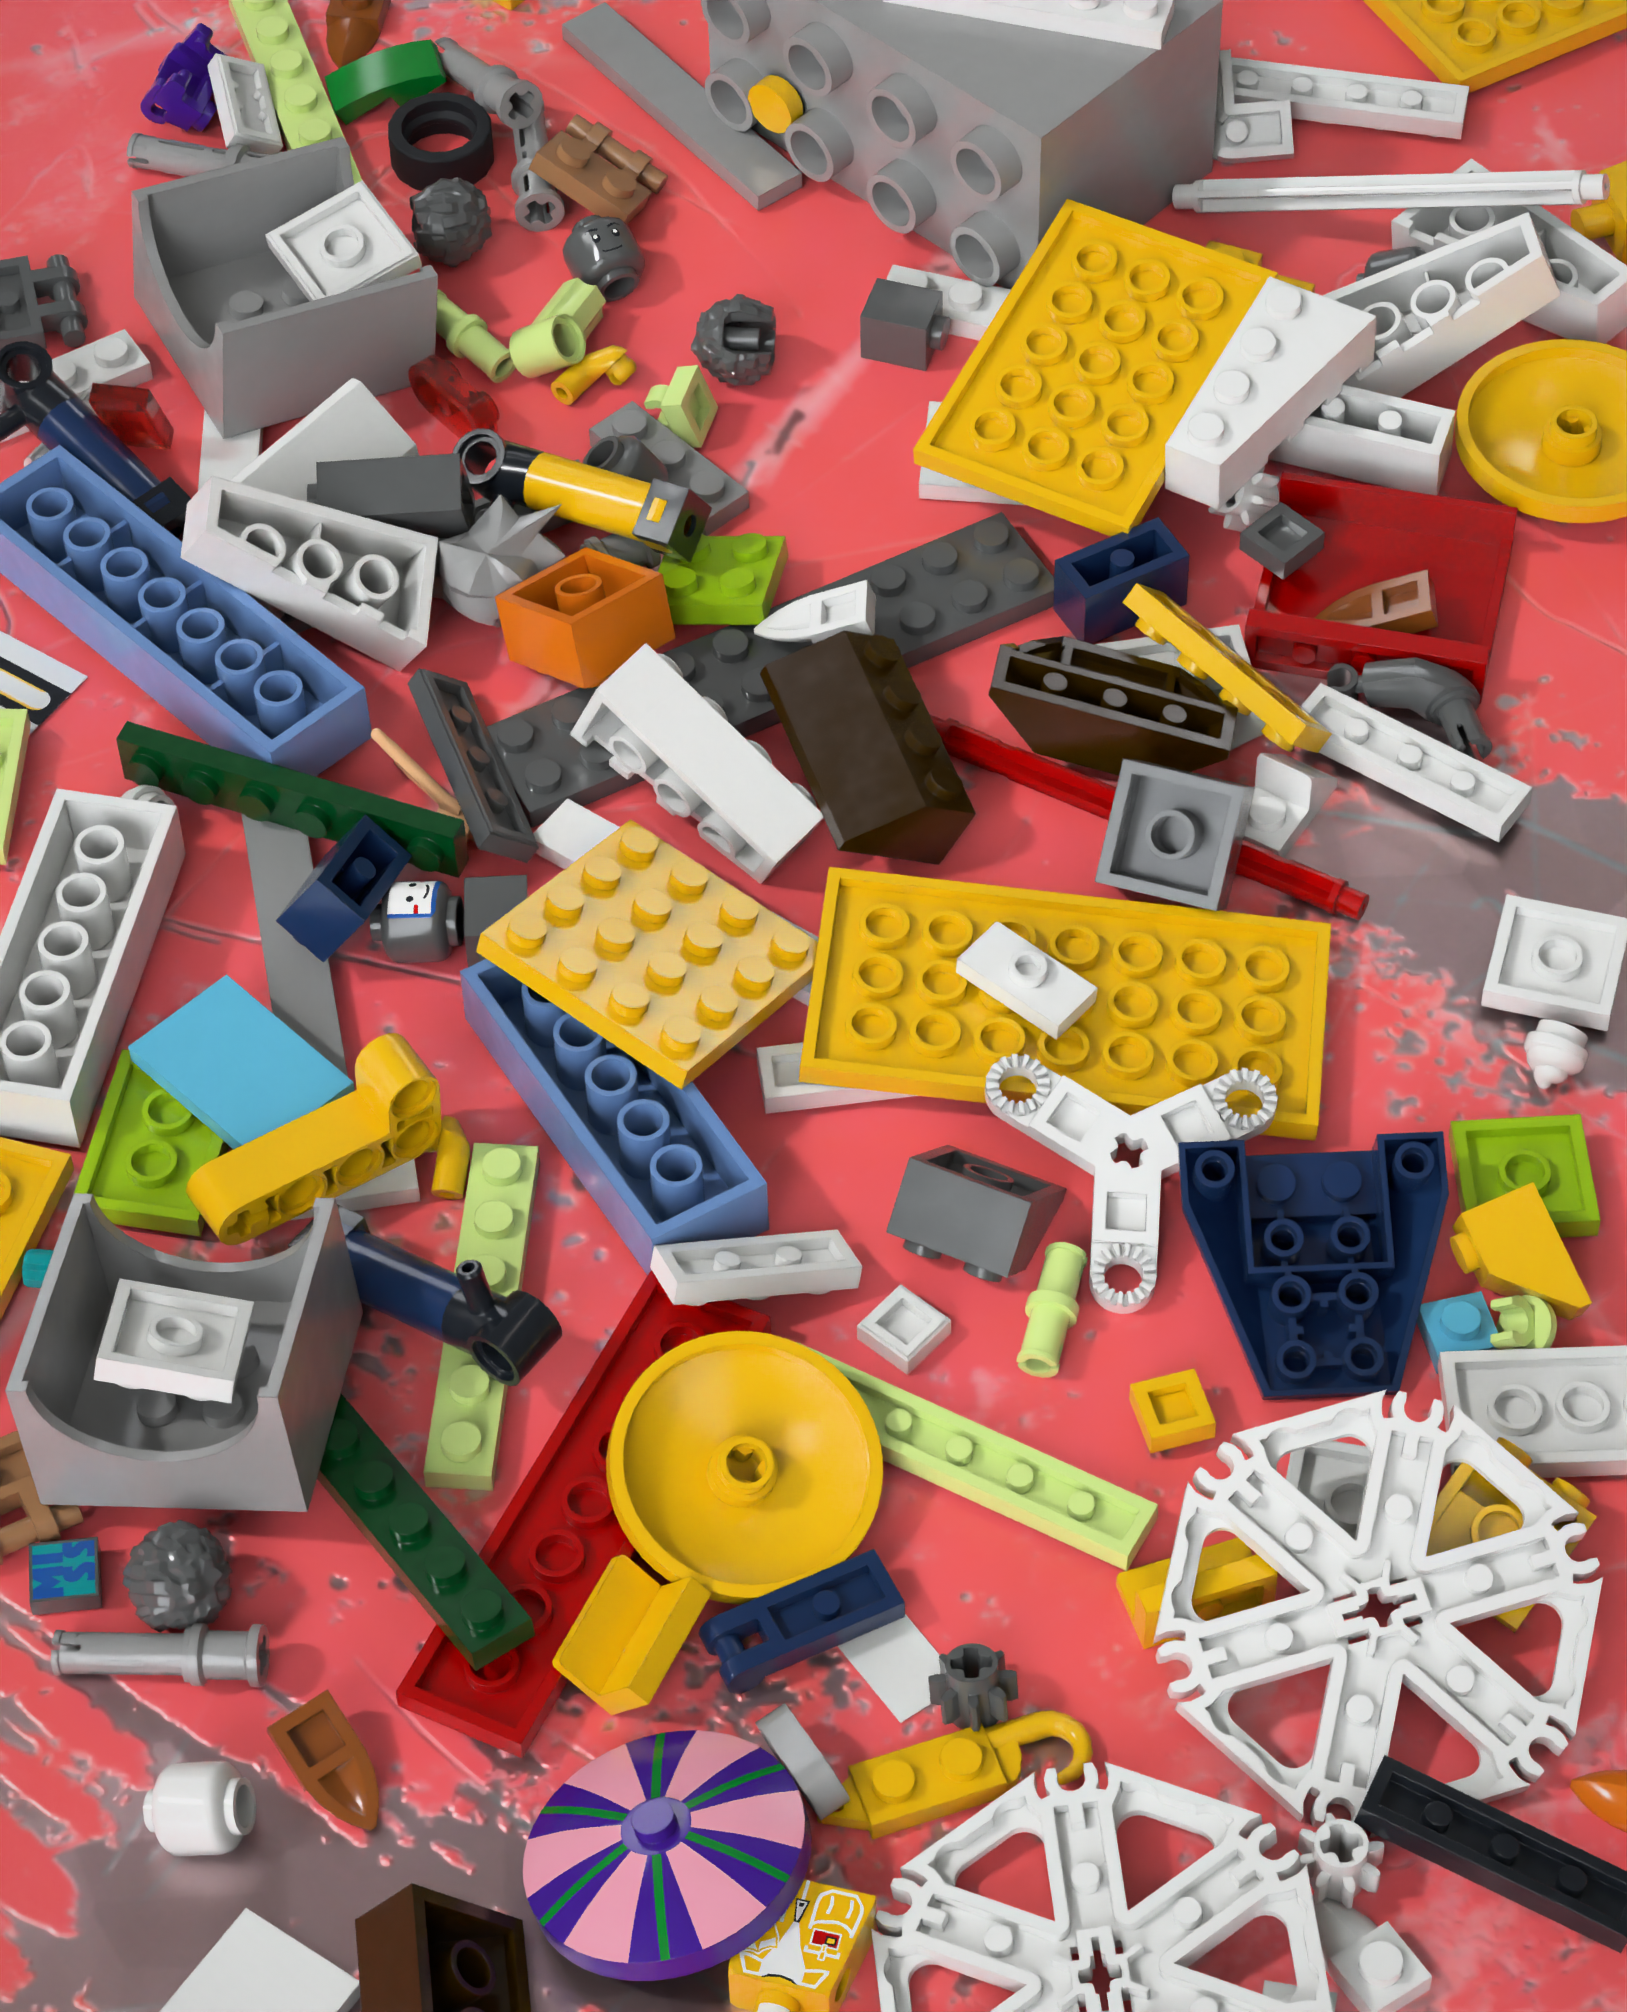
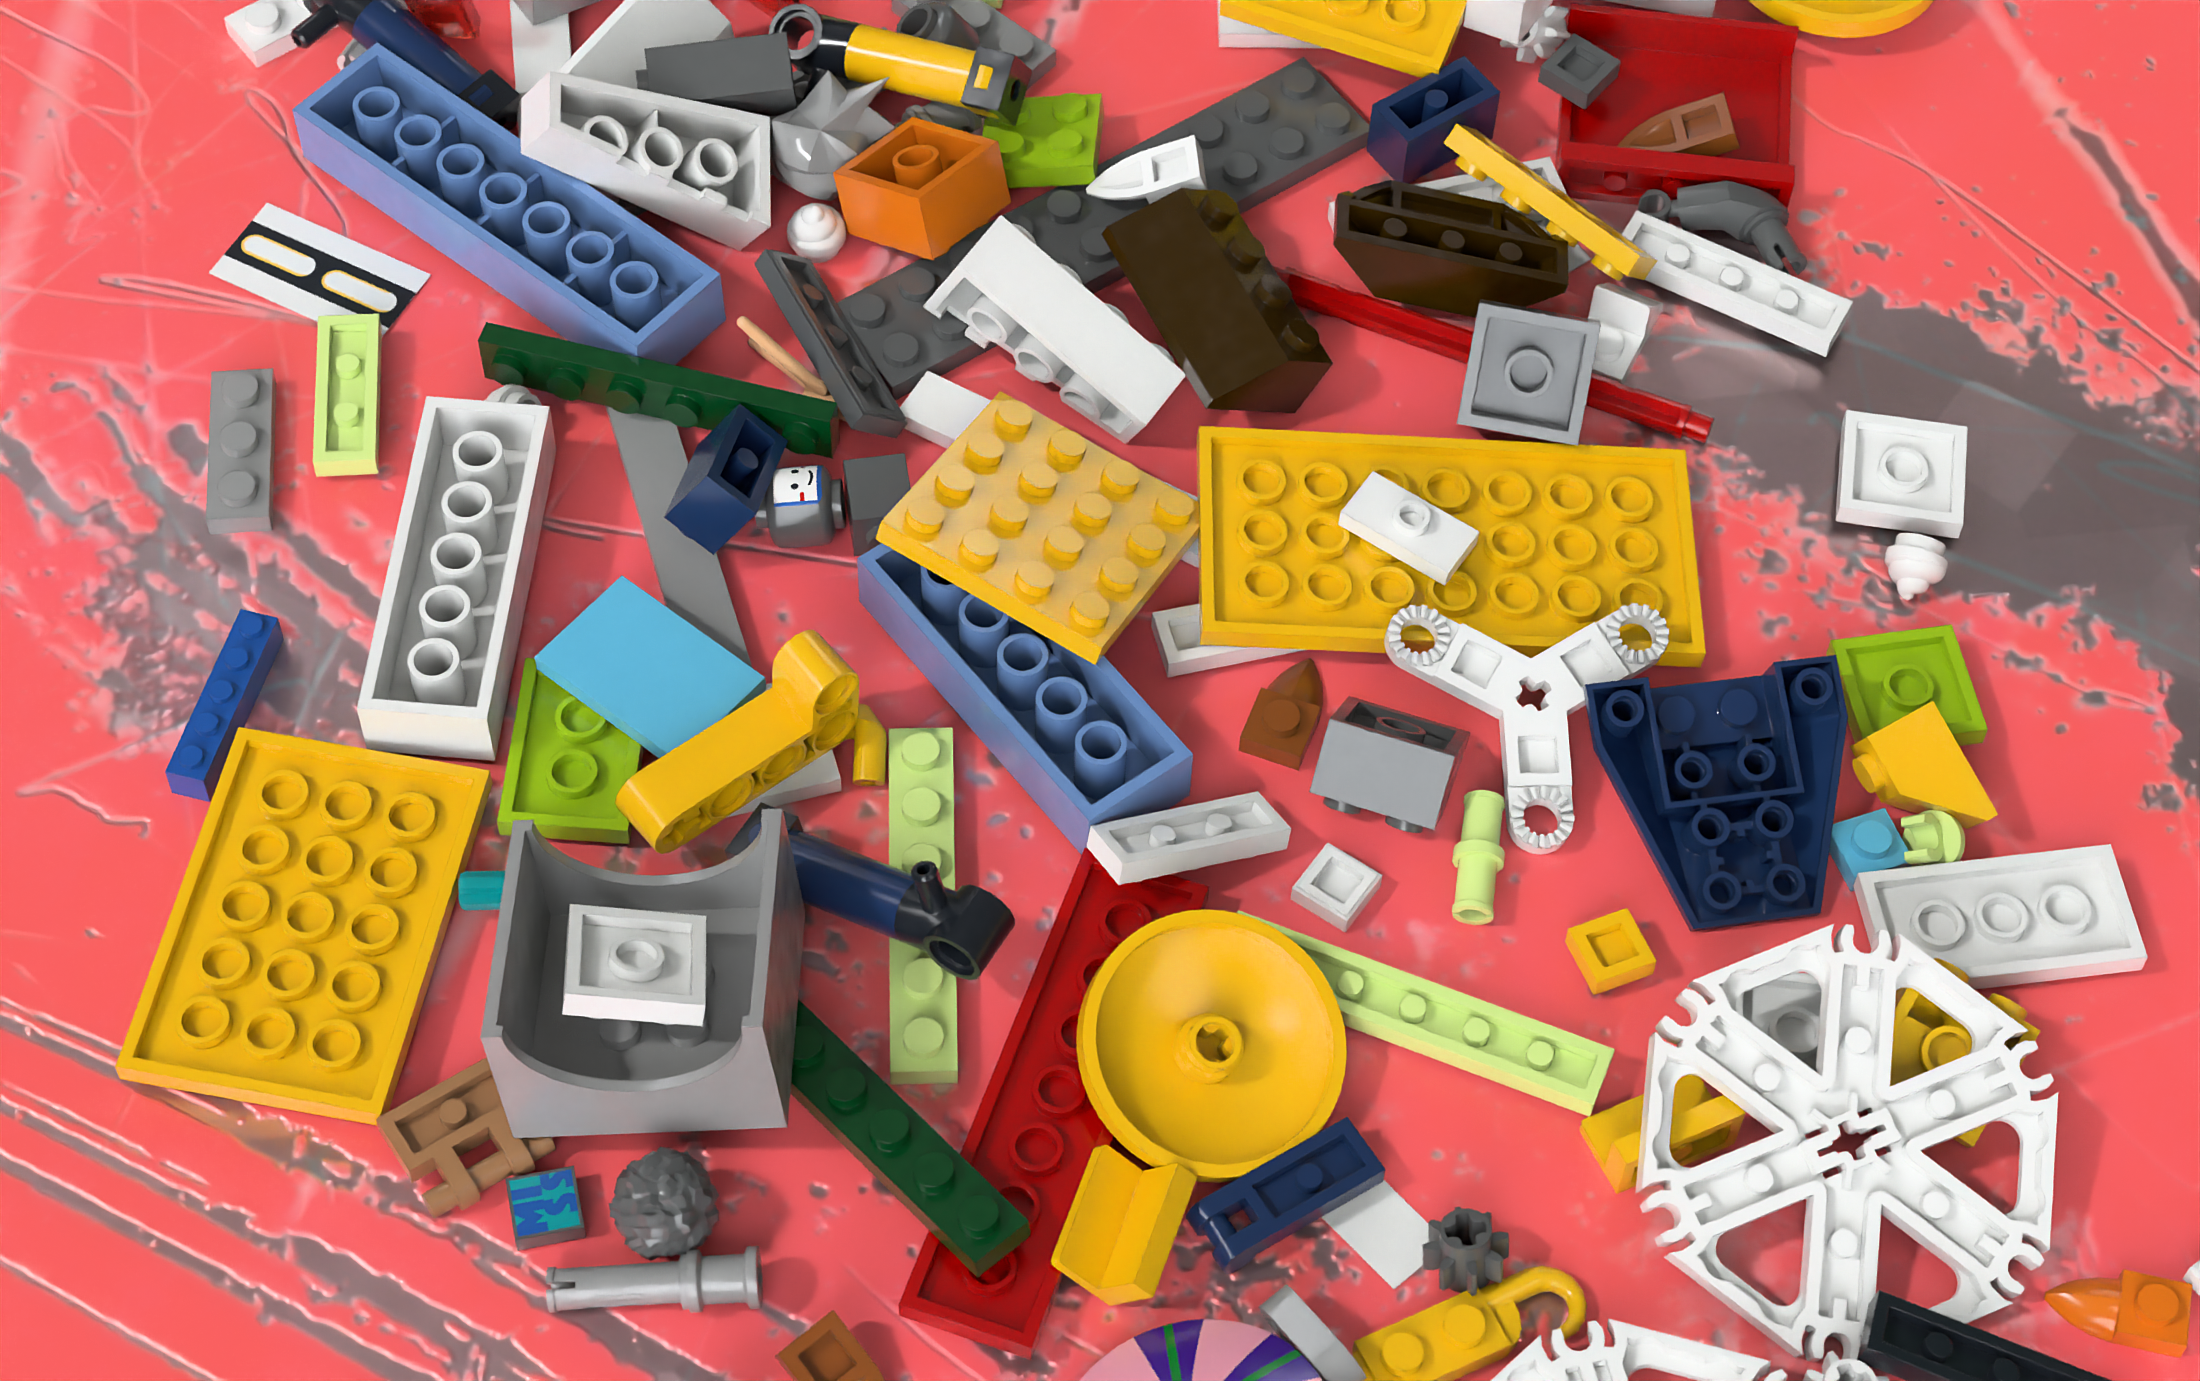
camera: 10 degrees left, 5 degrees up
none -> white plate [787,203,846,263]
none -> dark orange plate [1239,658,1323,771]

